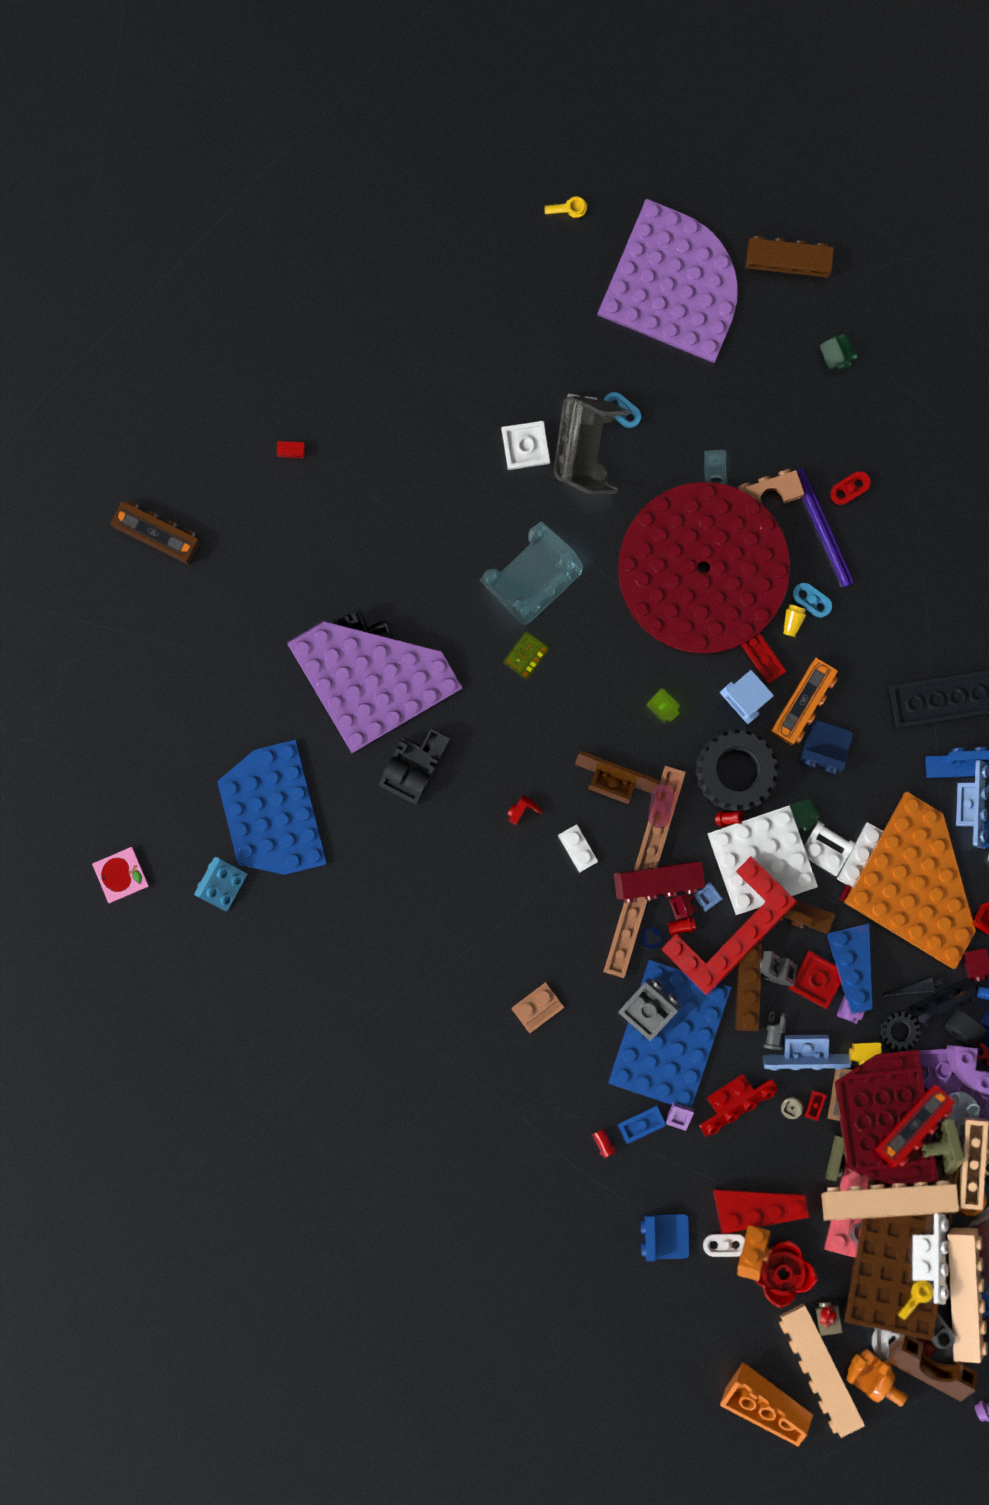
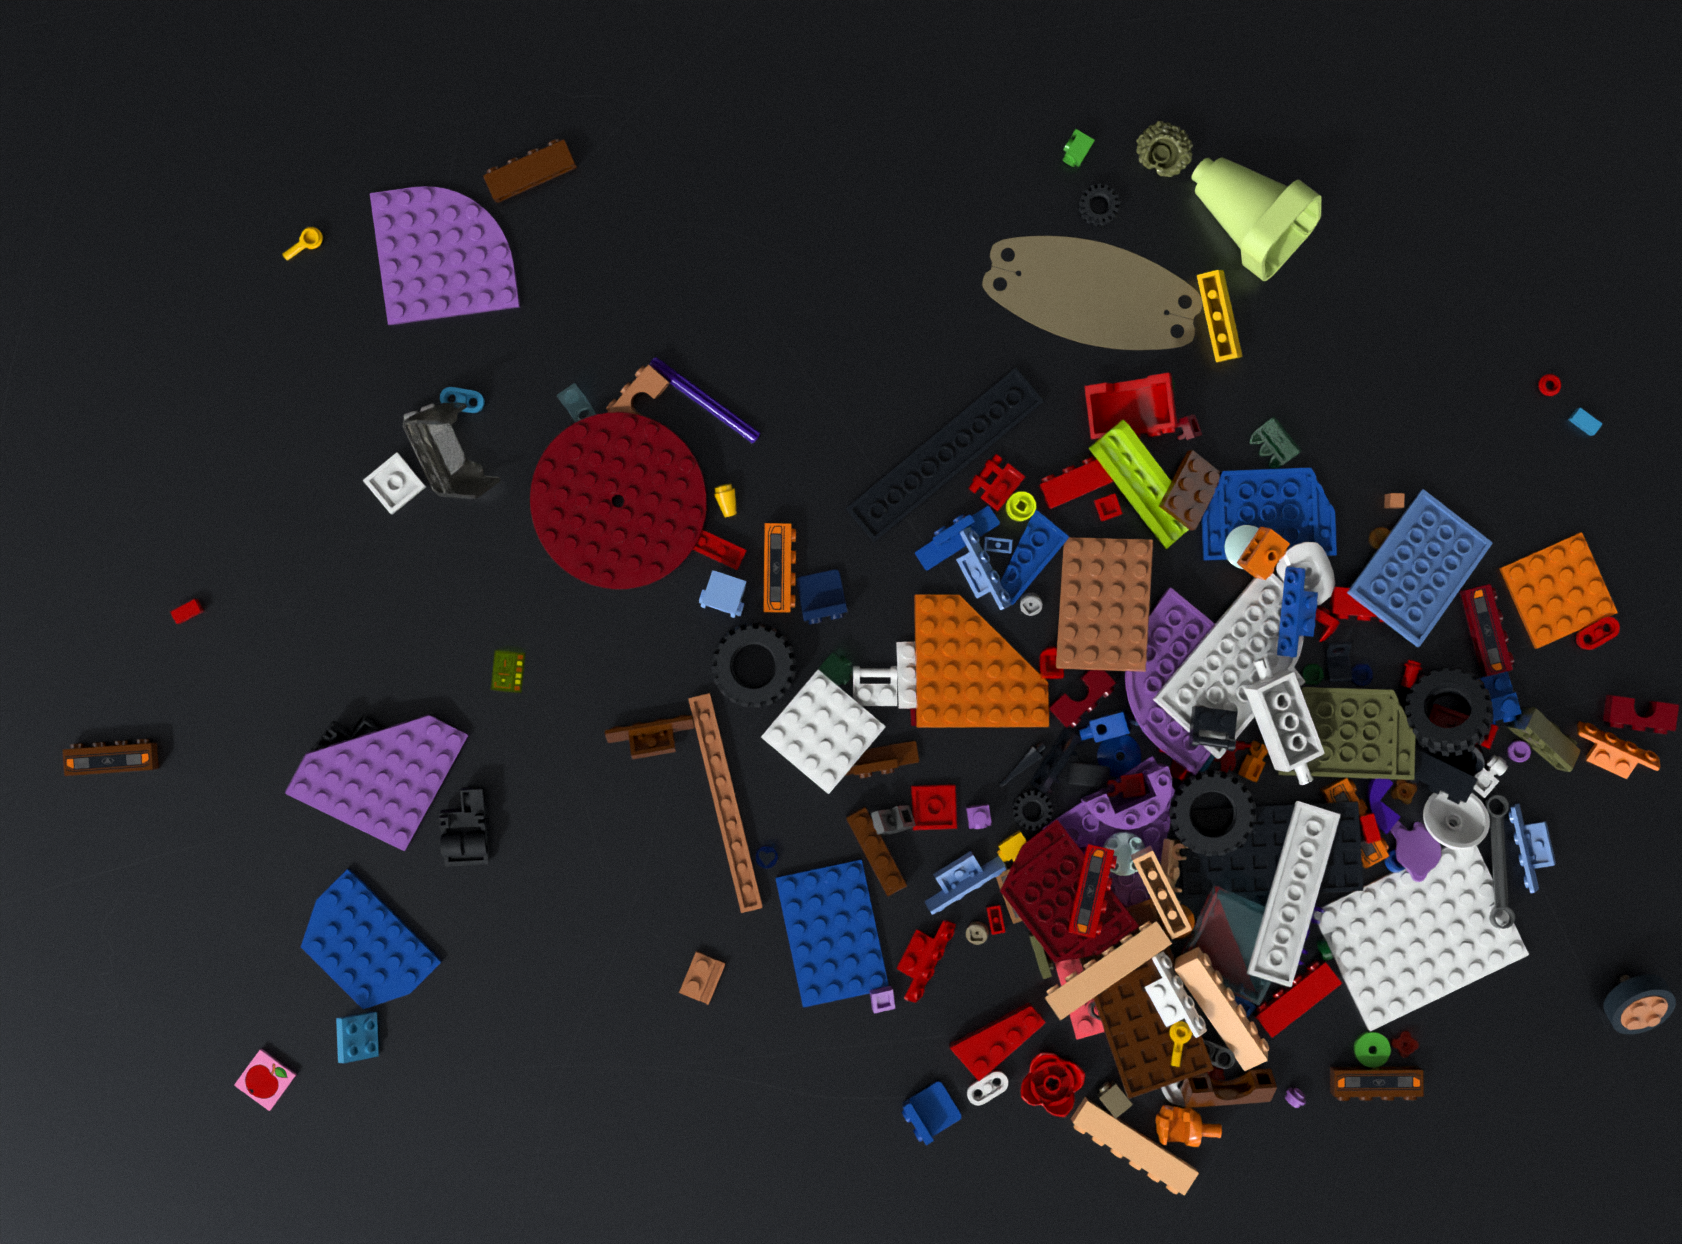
camera: 30 degrees left, 5 degrees up
clear light blue windscreen [480,521,583,625] -> none
red plate [507,794,543,825] -> none
white plate [558,825,598,873] -> none
red pin [592,1128,616,1158] -> none
dark red brick [614,861,705,903] -> none
dark grey plate [618,978,681,1041] -> none
blue plate [618,1105,666,1144] -> none
clear neon green brick [646,688,680,723] -> none
clear pink plate [648,785,673,828] -> none
red plate [662,856,798,995] -> none
red pin [668,916,696,936] -> none
dark red tile [669,894,698,920] -> none
medium blue tile [692,882,723,912] -> none
red pin [715,811,744,828] -> none
orange wedge [720,1362,813,1446] -> none
orange brick [738,1225,770,1281] -> none
dark grey piece [763,1011,787,1051] -> none
dark azure plate [792,583,832,618] -> none
clear green brick [820,334,857,370] -> none
red plate [820,1306,836,1328] -> none
blue wing [827,924,872,1014] -> none
red plate [830,472,870,505] -> none
olive plate [922,1119,965,1175] -> none

